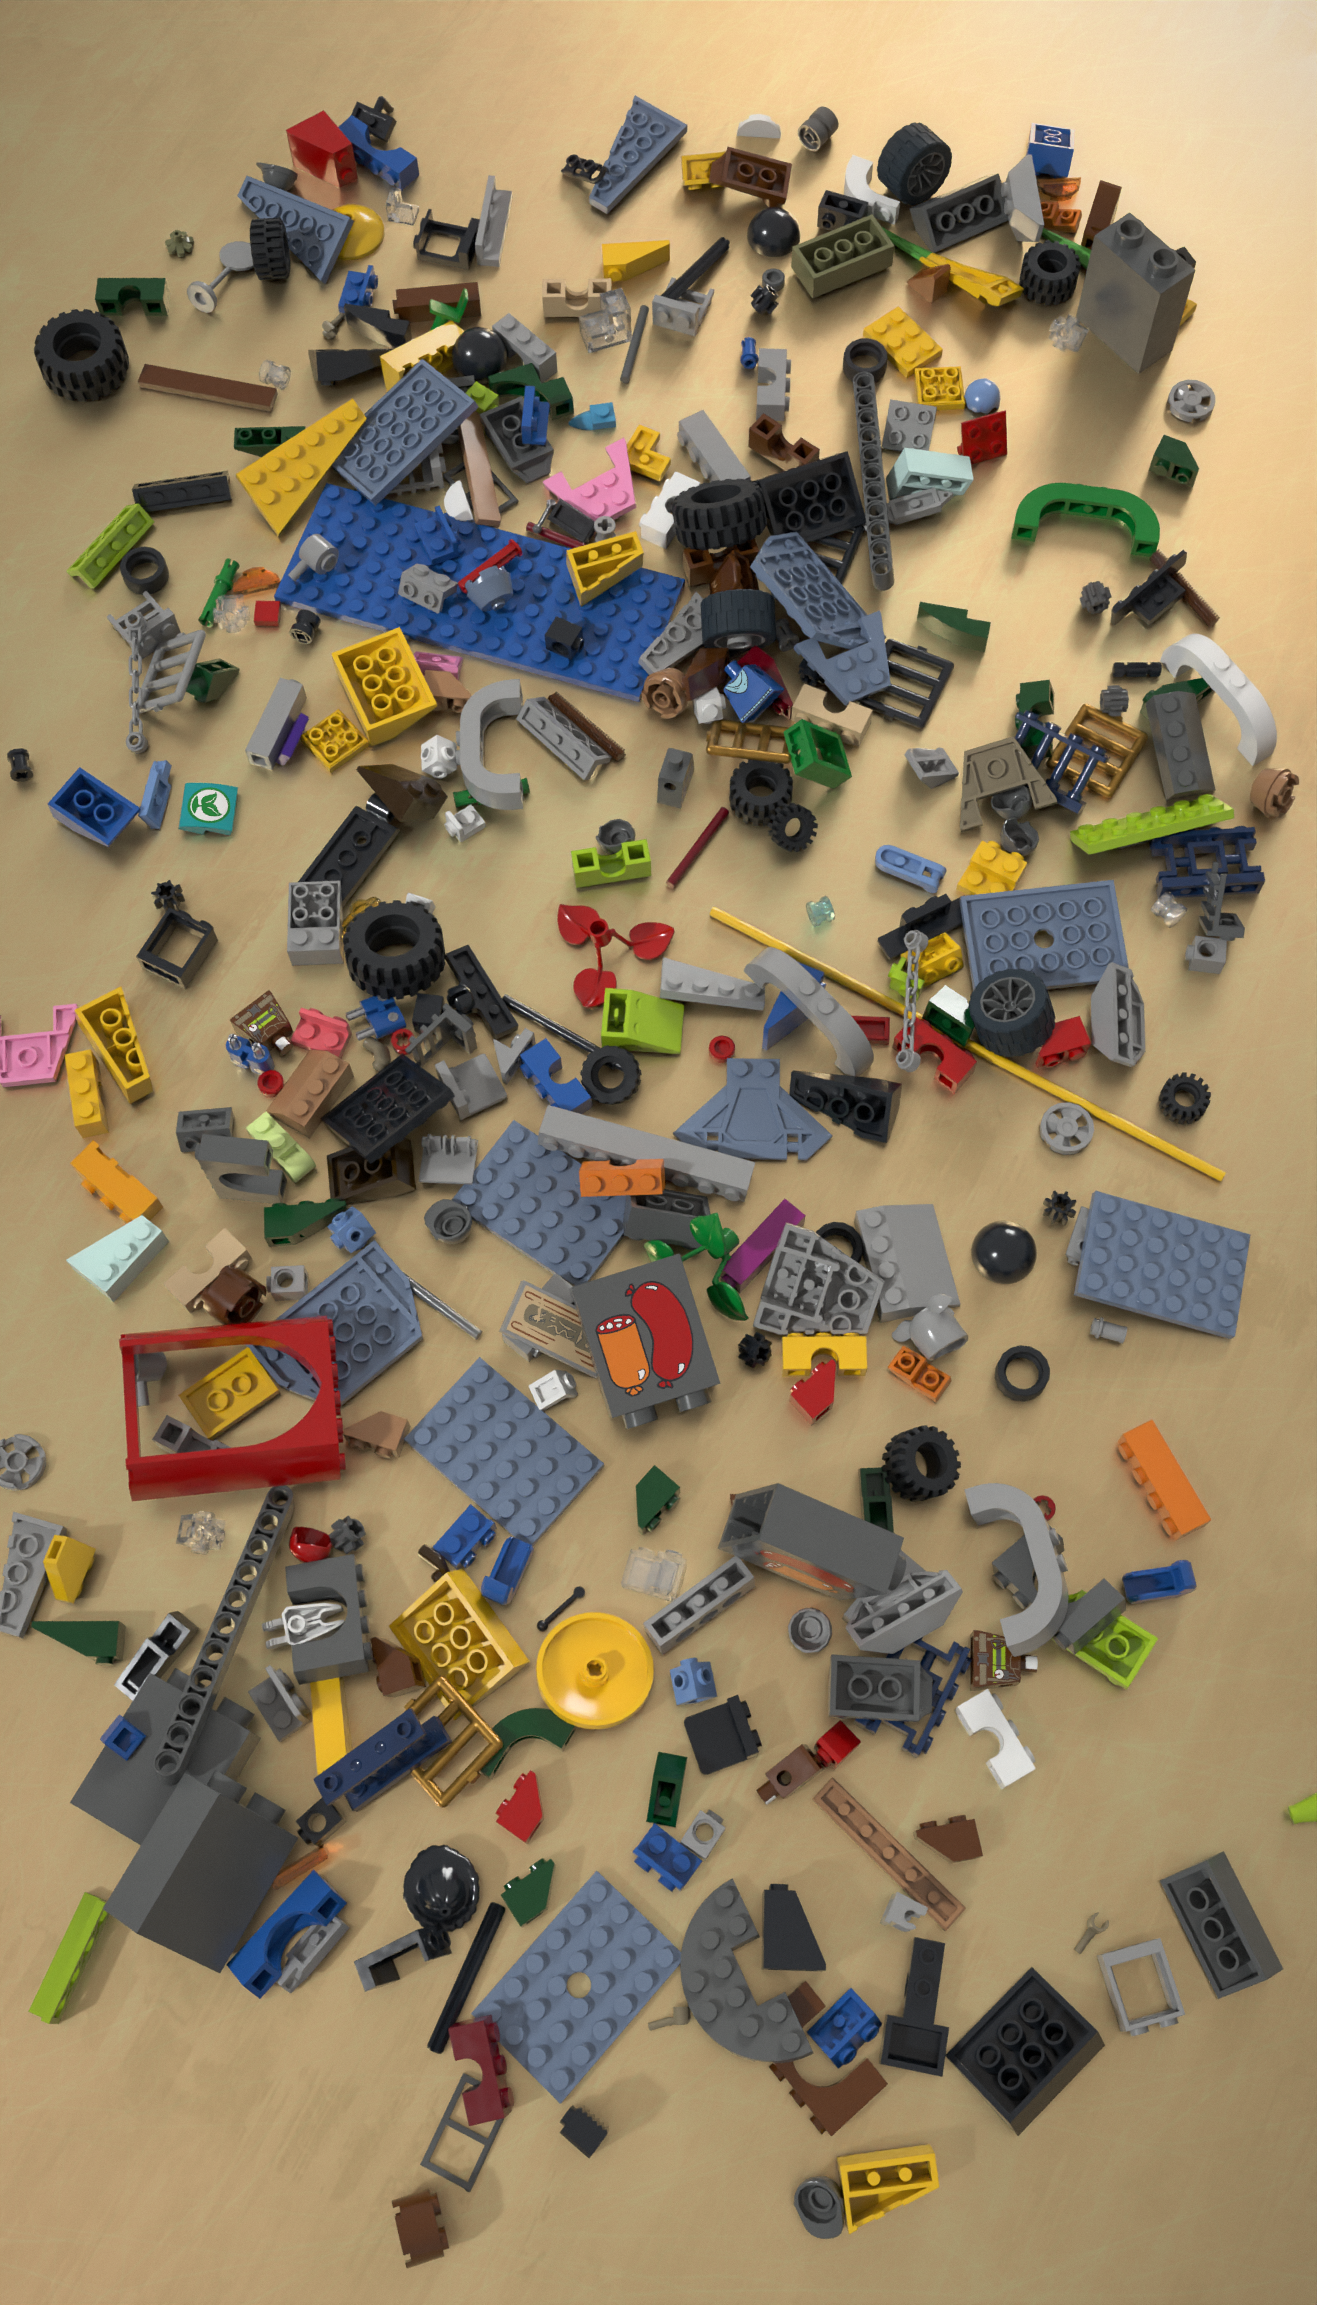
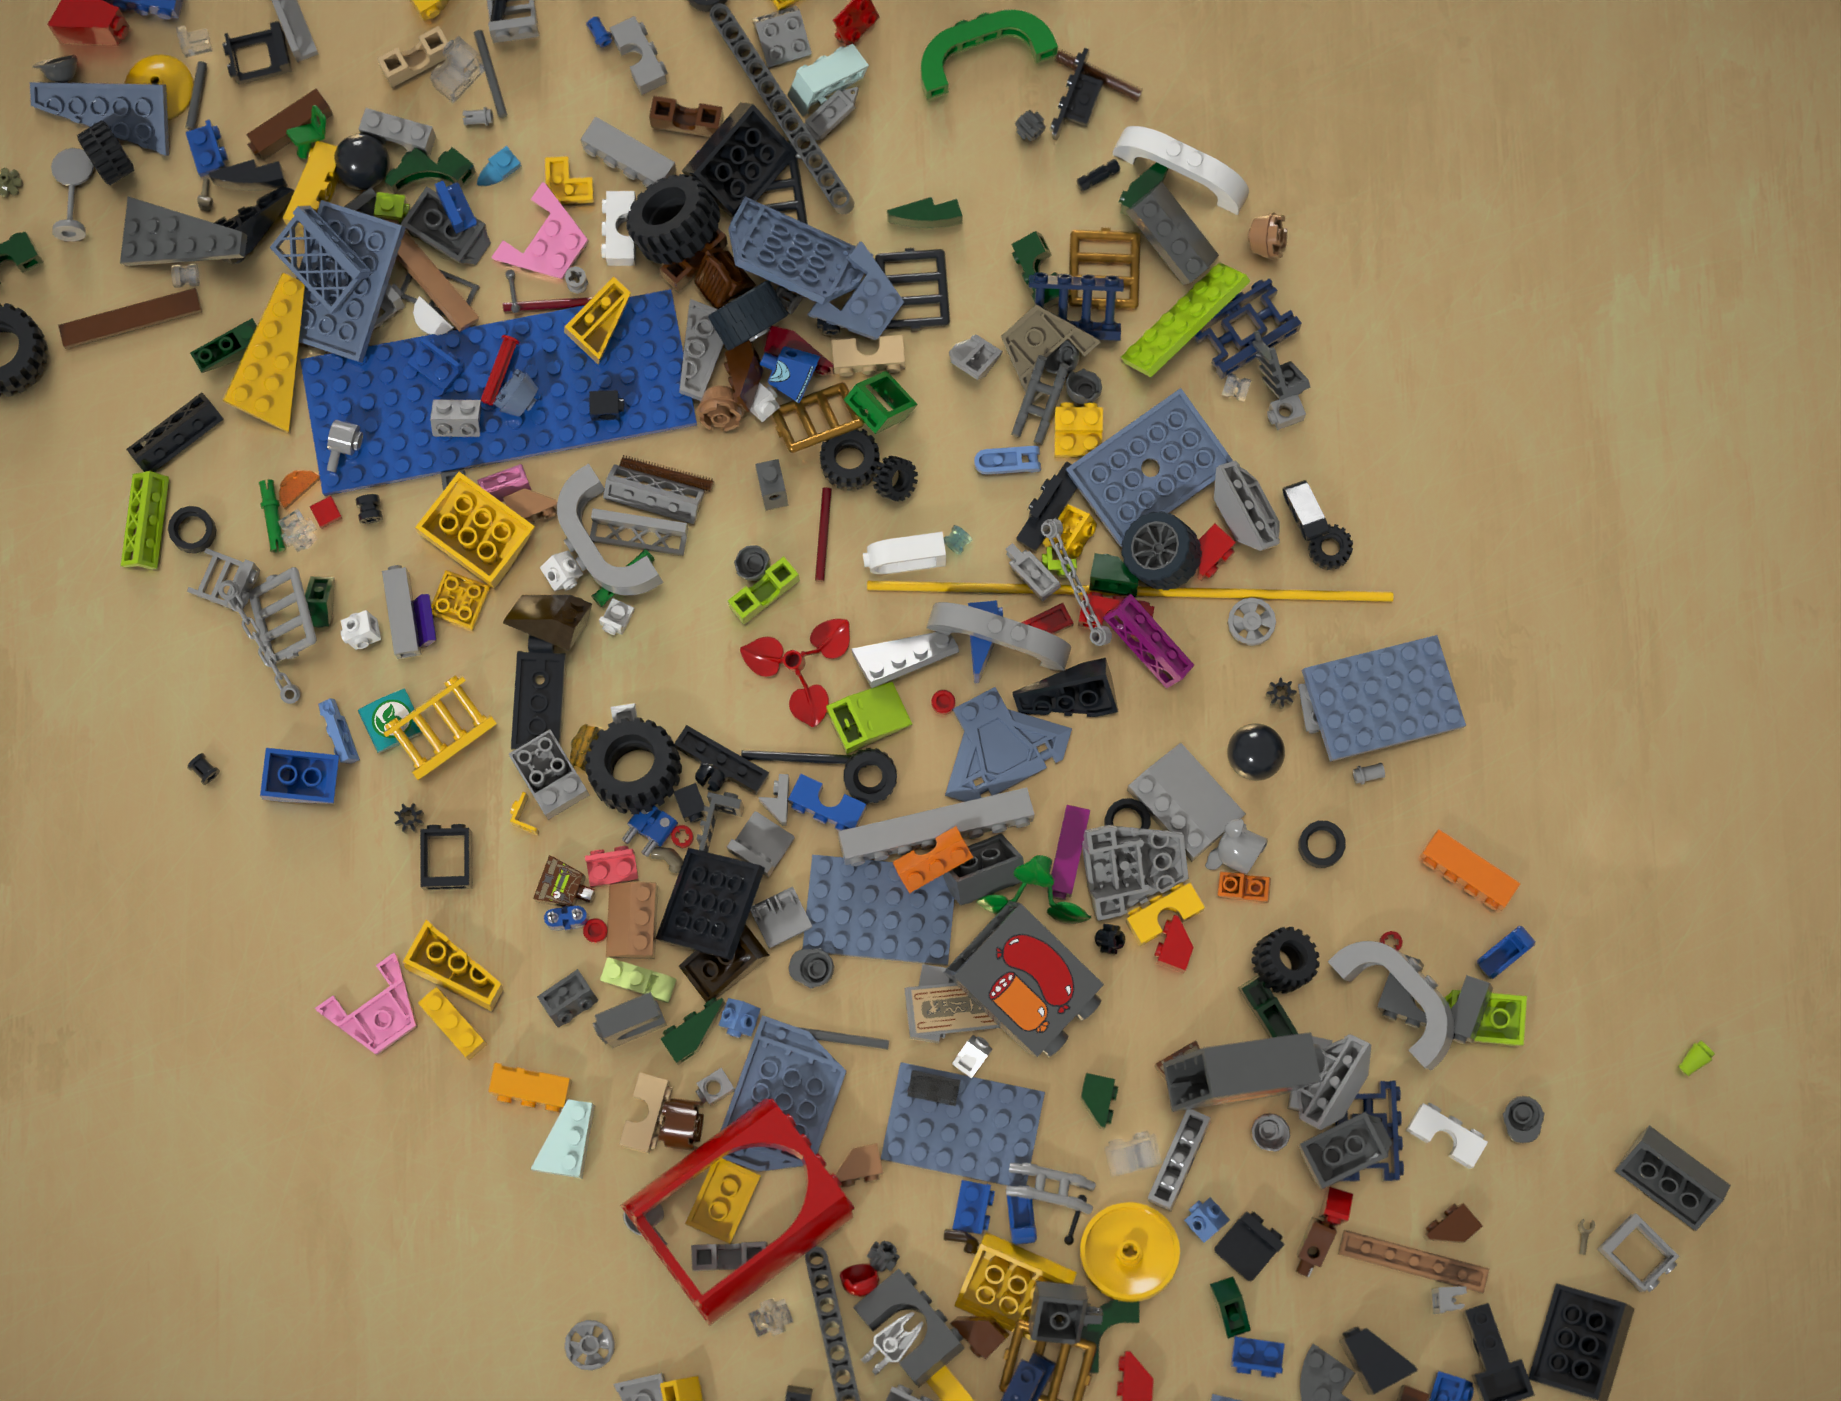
camera: 30 degrees left, 10 degrees up
black tile [547,498,595,544] -> none
light grey brick [680,1810,726,1861] -> none
reddish brown torso [970,1630,1038,1691] -> none
dark grey gear [1100,685,1129,716] -> none
none -> dark grey wing [120,196,247,266]
none -> dark grey piece [186,61,207,130]
none -> sand blue fence [270,206,372,313]
none -> white brick [341,610,381,650]
none -> yellow fence [383,675,497,780]
none -> light grey pin [463,107,493,126]
none -> yellow bracket [510,792,539,835]
none -> light grey fence [590,508,688,556]
none -> white window [863,532,946,574]
none -> clear smoke hinge [907,1070,961,1106]
none -> light grey hinge [1005,543,1061,601]
none -> light grey piece [1006,1163,1096,1214]
none -> dark grey piece [1011,355,1069,445]
none -> dark grey hinge [1028,1281,1103,1344]
none -> magenta fence [1103,594,1194,689]
none -> beam [1282,480,1329,541]
none -> dark grey hat [1503,1096,1545,1143]

